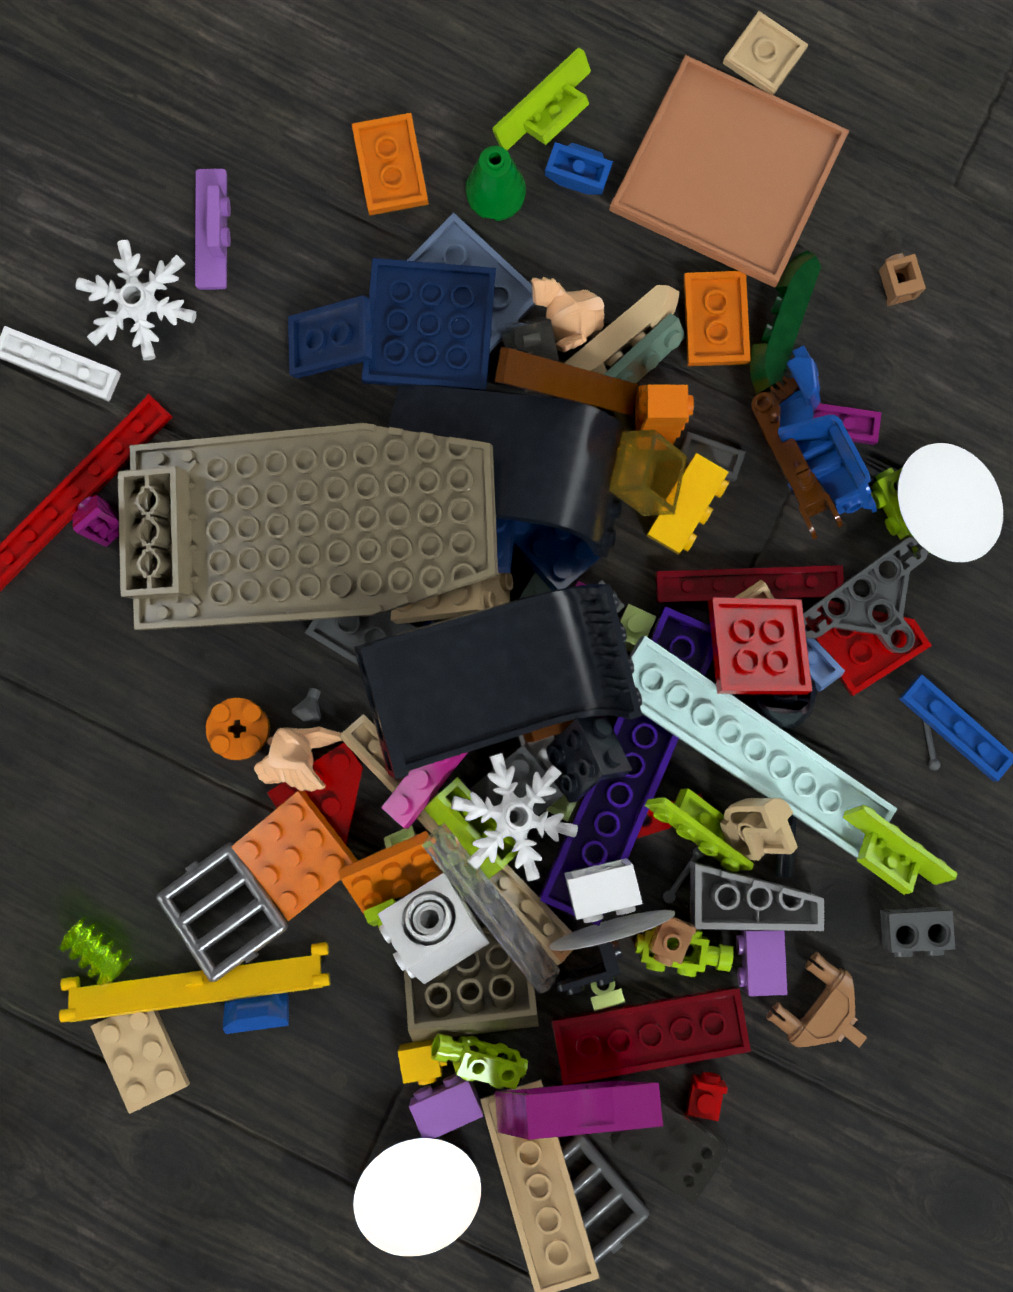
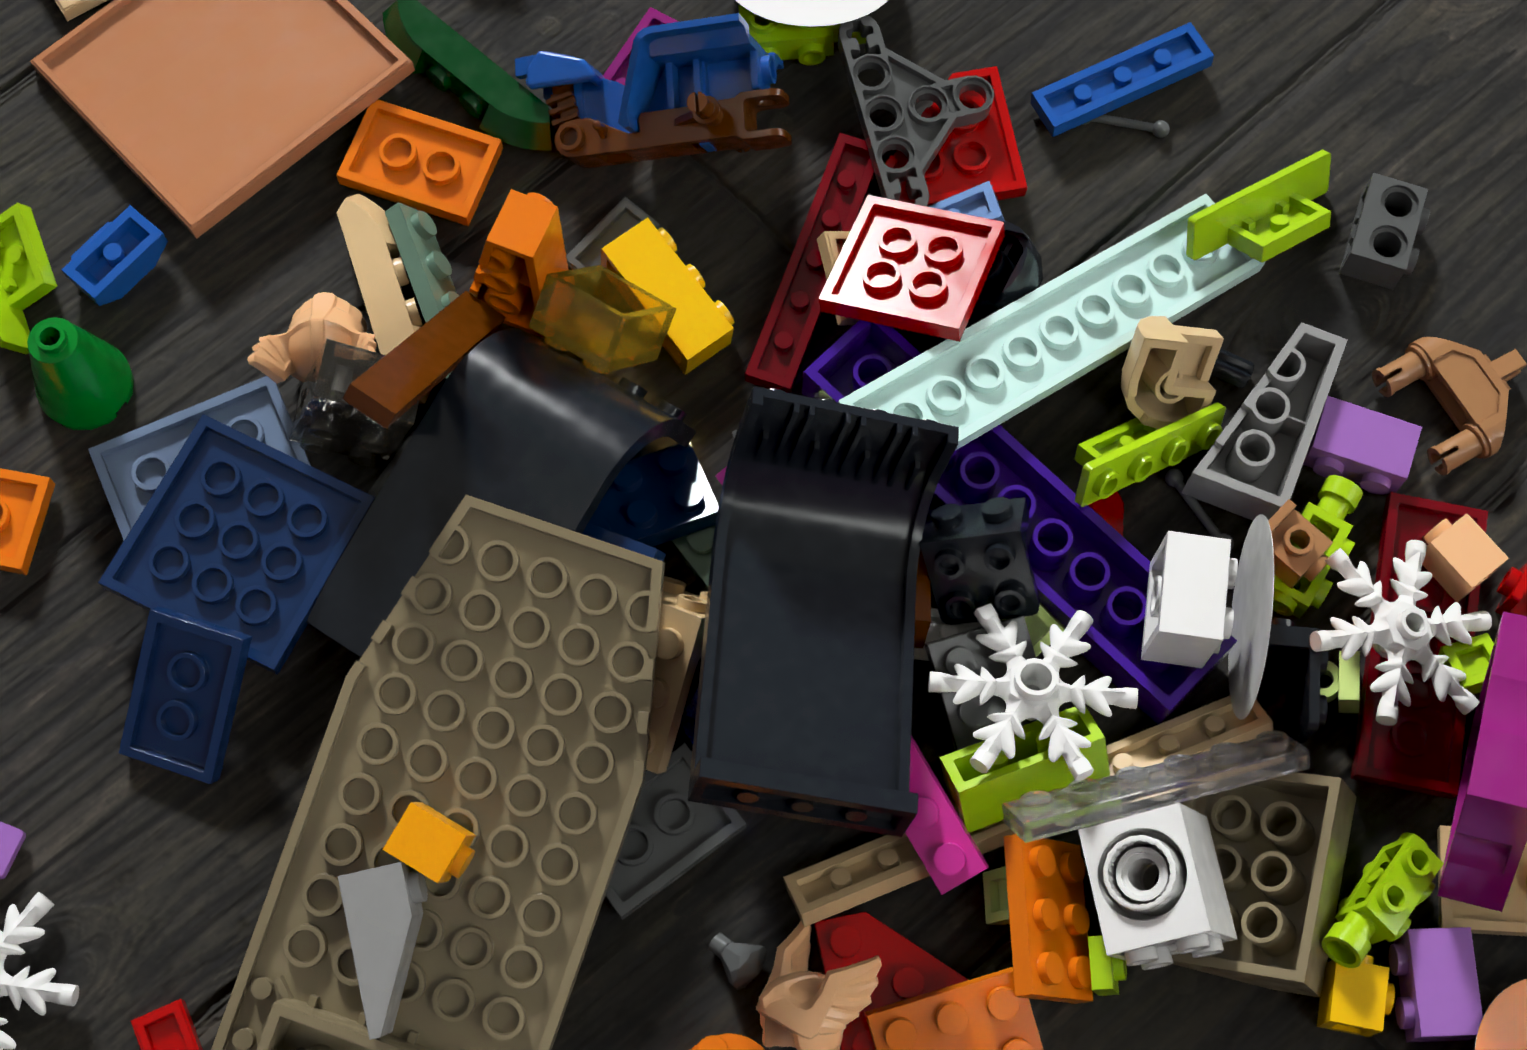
camera: 70 degrees left, 15 degrees down
none -> light grey slope [338,862,428,1040]
none -> light orange brick [382,802,476,884]
none -> white piece [1310,540,1492,726]
none -> light nougat brick [1422,513,1509,602]
none -> lime plate [1438,633,1494,694]

